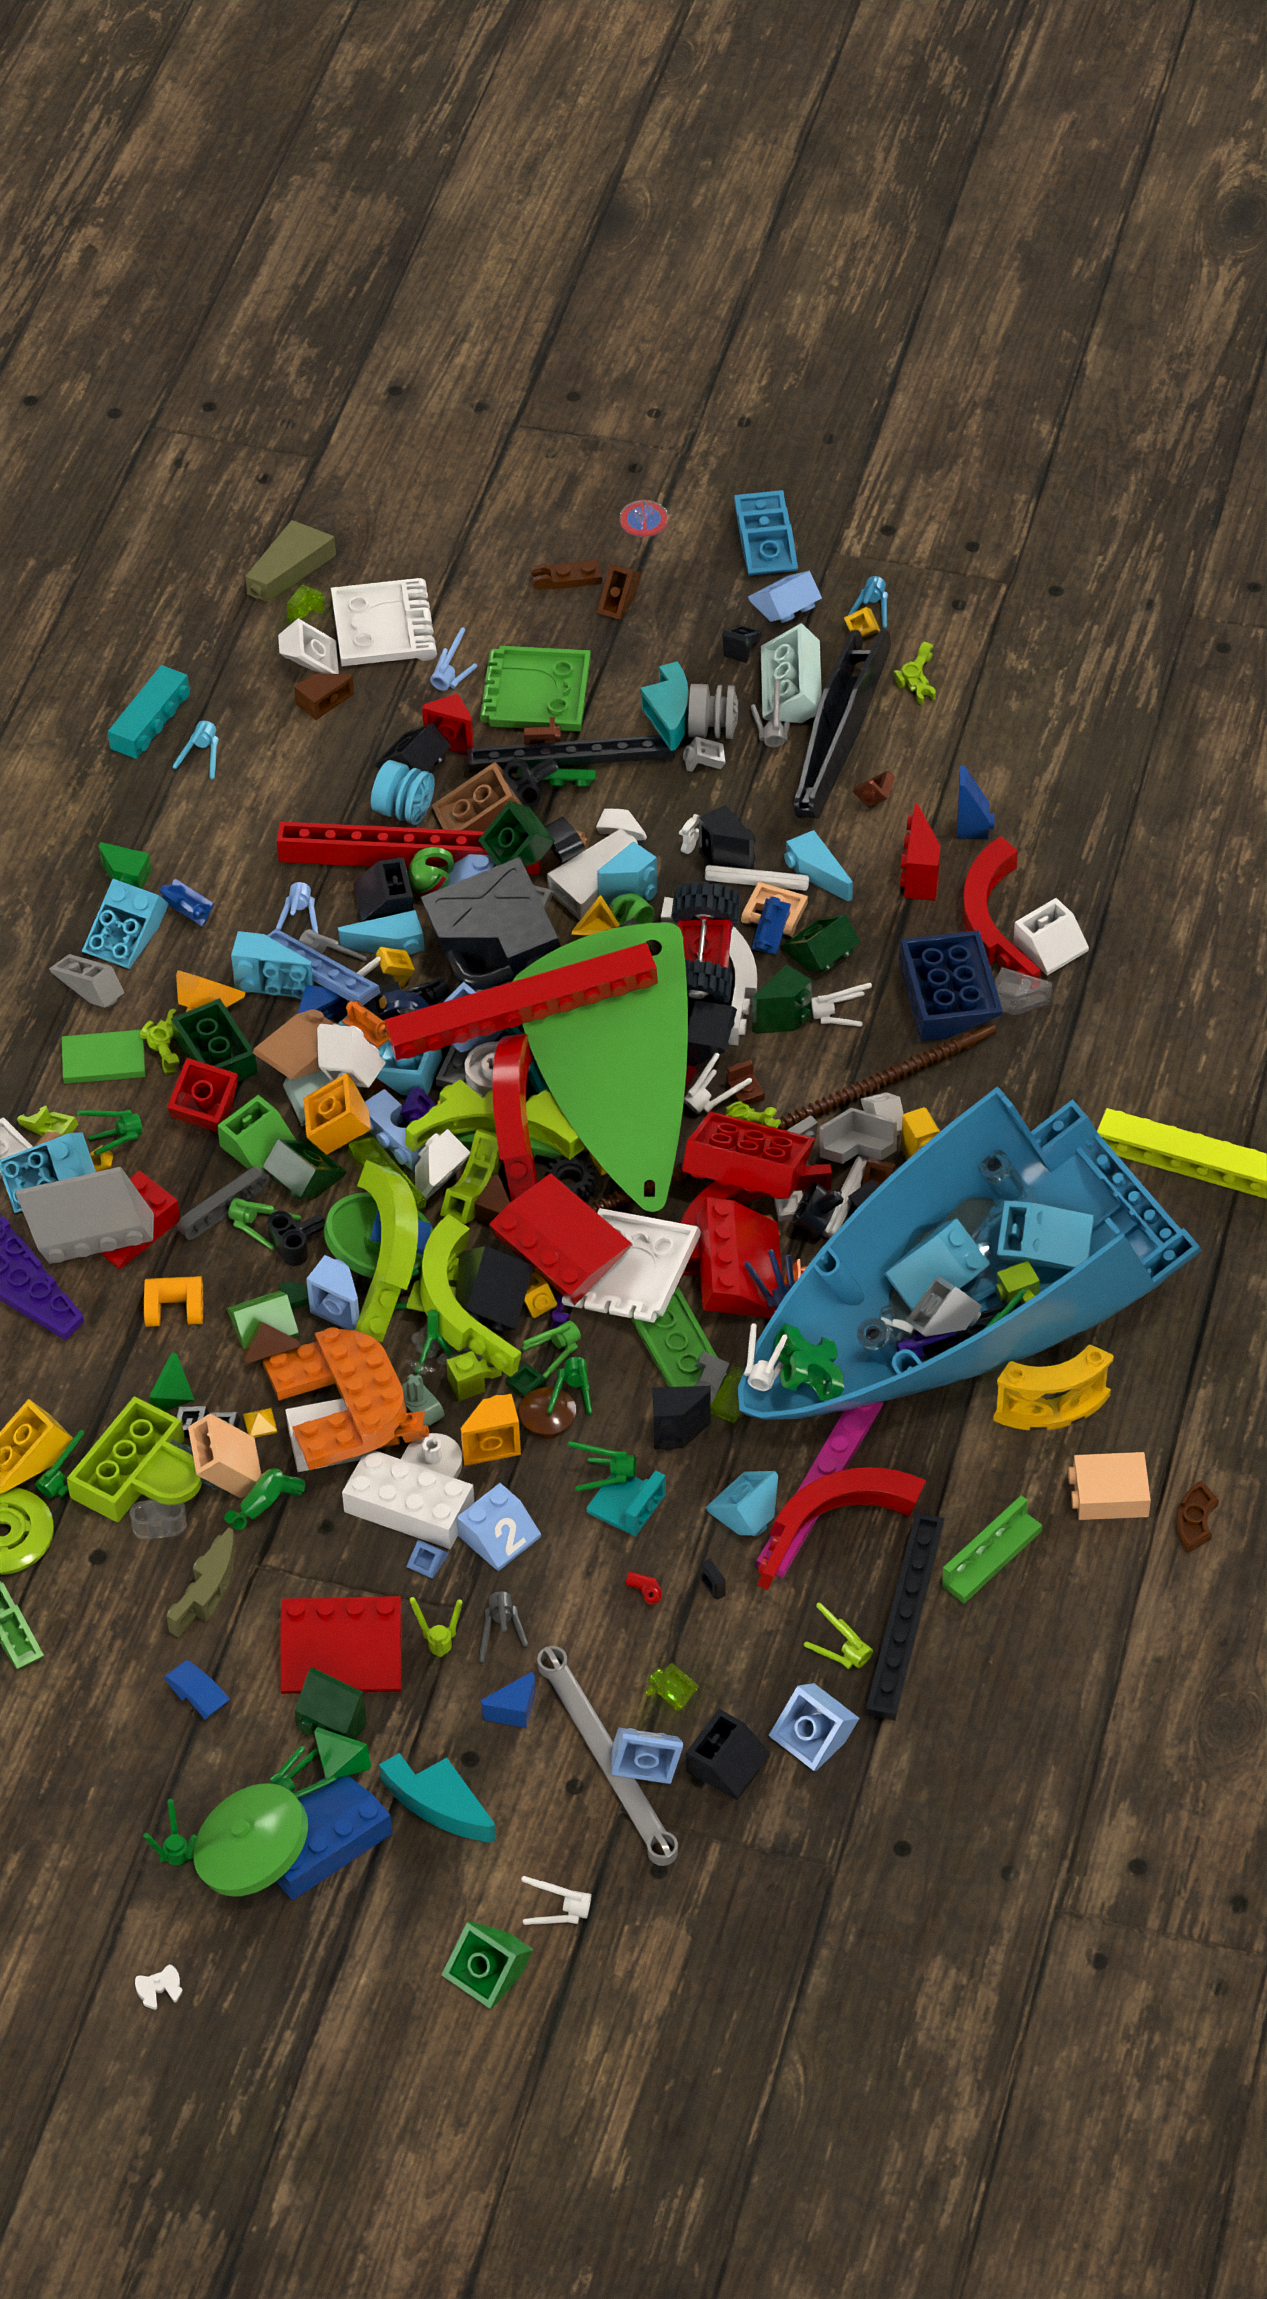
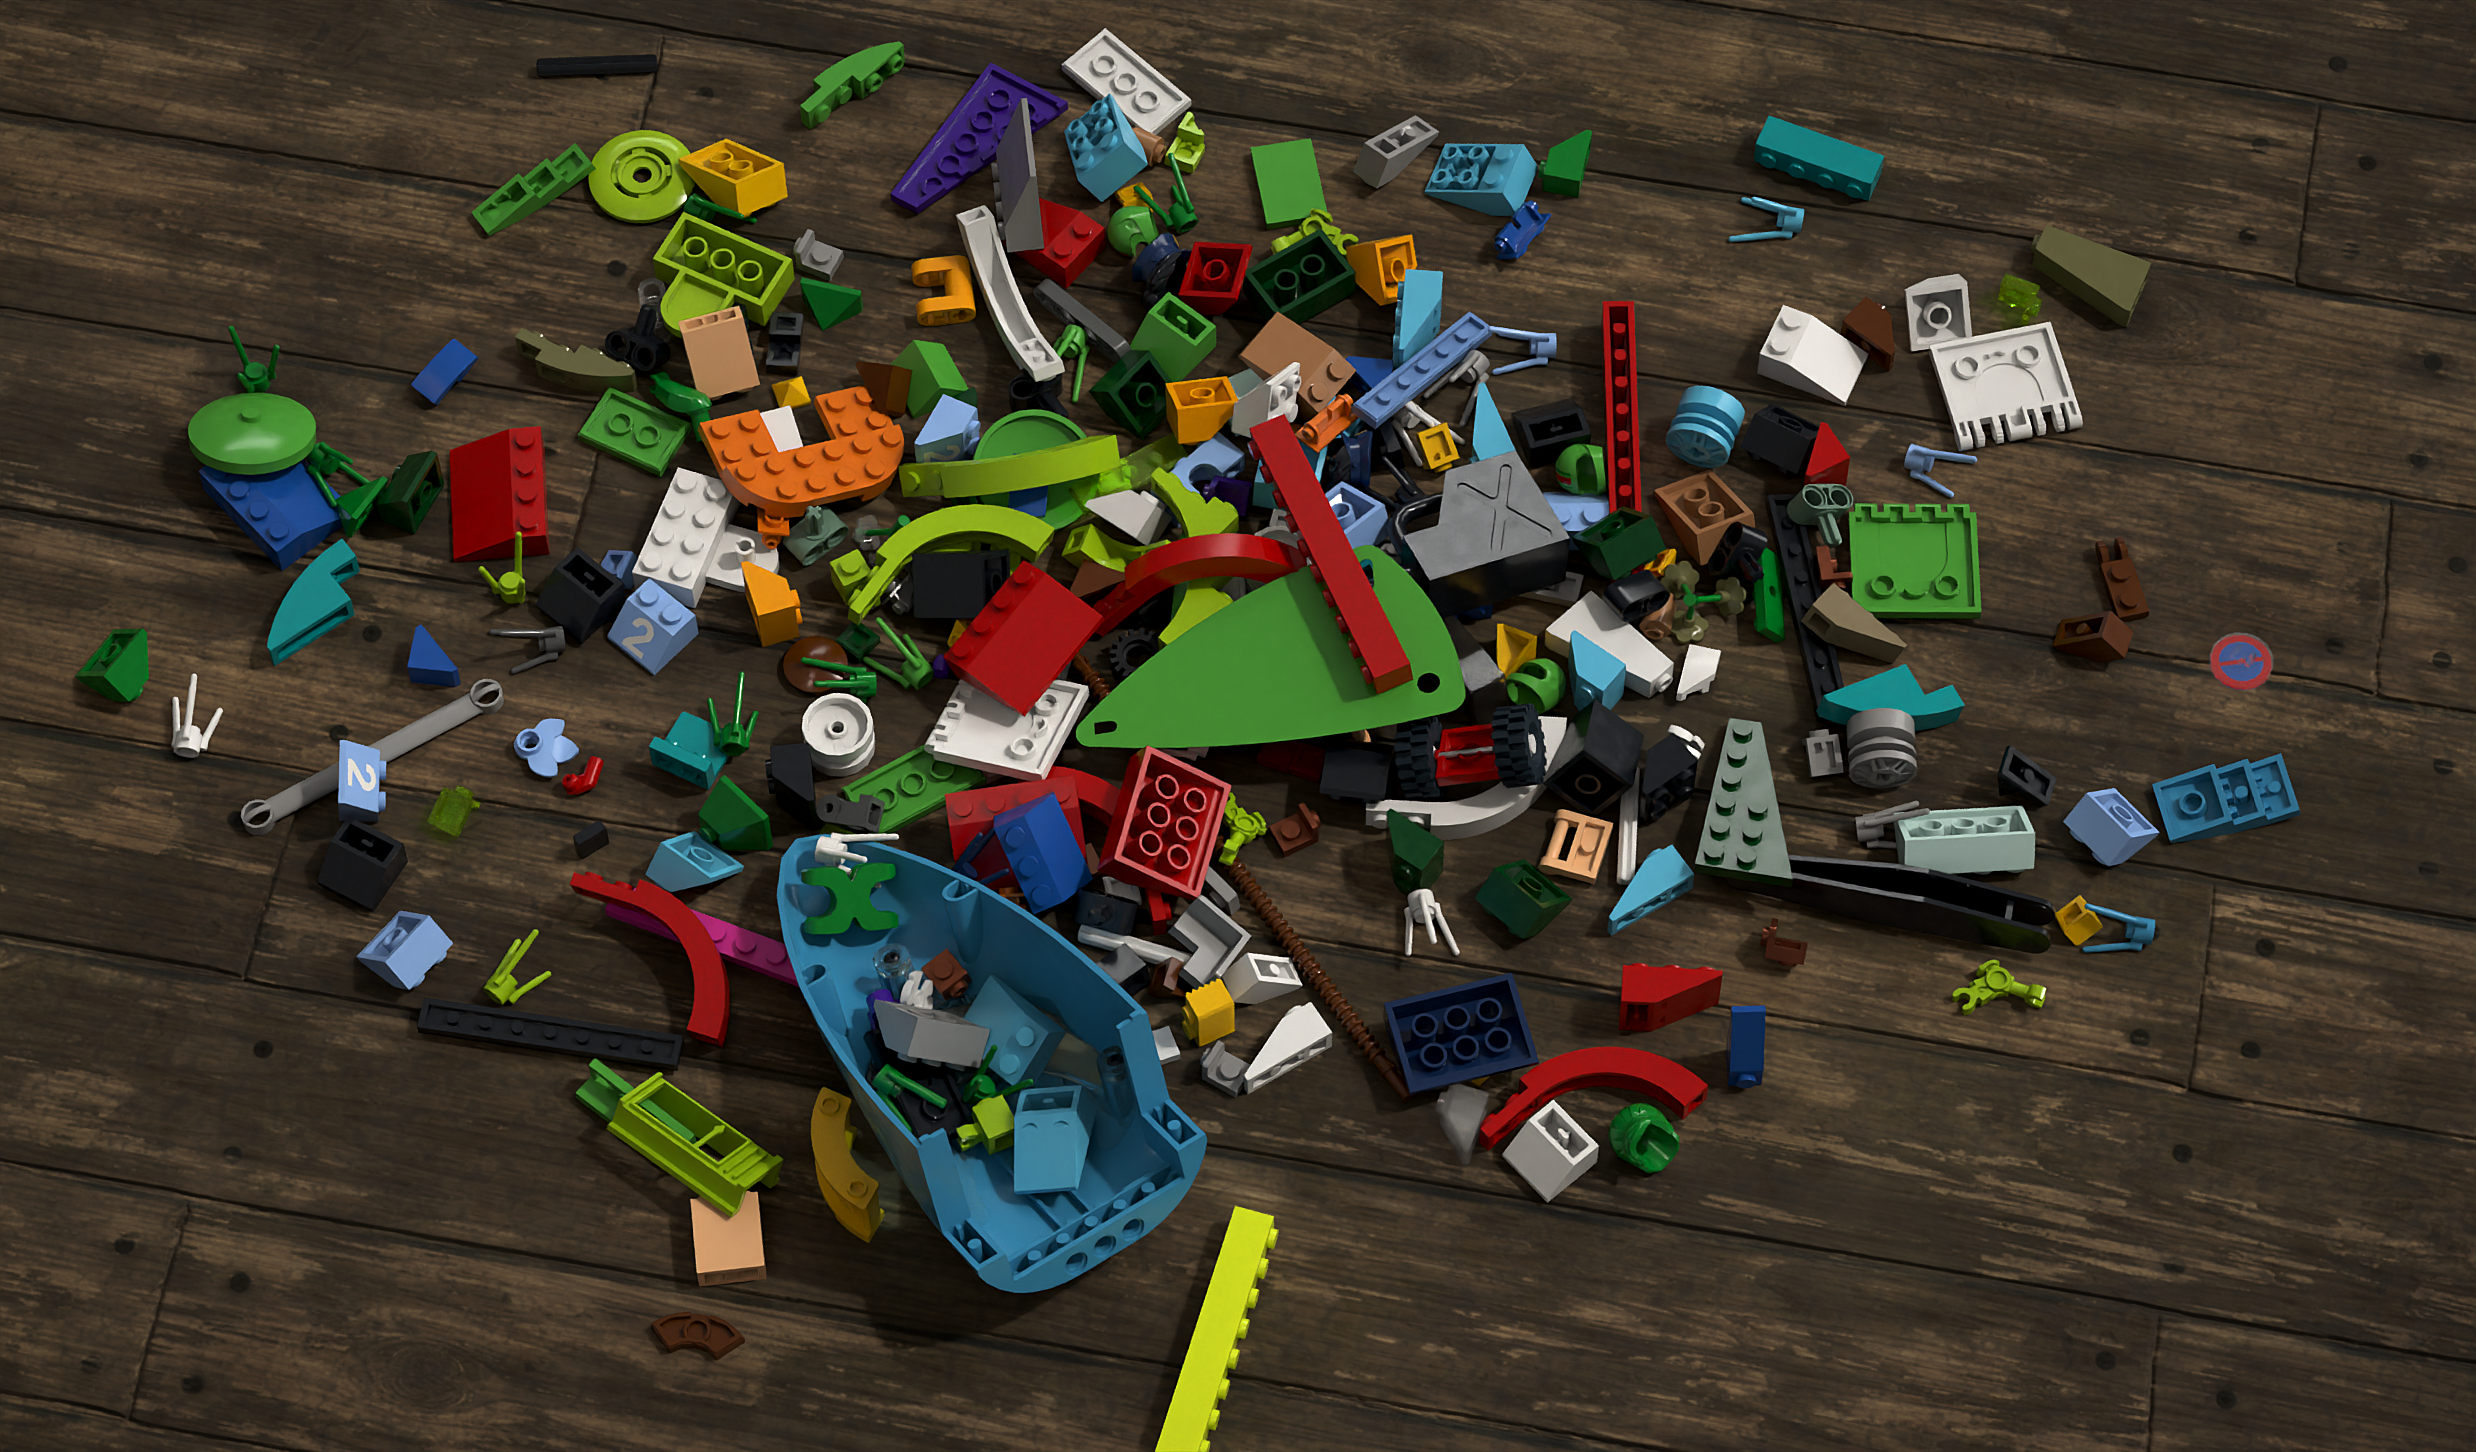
camera: 85 degrees right, 10 degrees up
white piece [135,1965,182,2010] -> none
white plant [684,1053,752,1114] -> none
blue hinge [751,896,791,955] -> none
none -> light blue plate [514,719,579,778]
none -> black slope [536,547,626,644]
none -> bright green tile [578,387,692,477]
none -> black beam [605,304,671,371]
none -> lime piece [606,1072,784,1217]
none -> green slope [698,775,773,850]
none -> light grey bracket [793,229,844,281]
none -> white wheel [802,693,875,777]
none -> copper bracket [921,948,972,1001]
none -> white arch [956,205,1065,382]
none -> green plant [963,1045,1034,1106]
none -> blue slope [994,791,1093,915]
none -> bright green helmet [1107,205,1159,257]
none -> piece [1132,233,1191,311]
none -> white slope [1244,1002,1332,1094]
none -> black slope [1542,699,1644,818]
none -> green hair [1608,1103,1680,1173]
none -> olive plant [1660,561,1746,644]
none -> wing [1695,718,1793,887]
none -> white slope [1757,305,1868,406]
none -> sand green beam [1787,484,1853,548]
none -> dark tan slope [1801,583,1907,664]

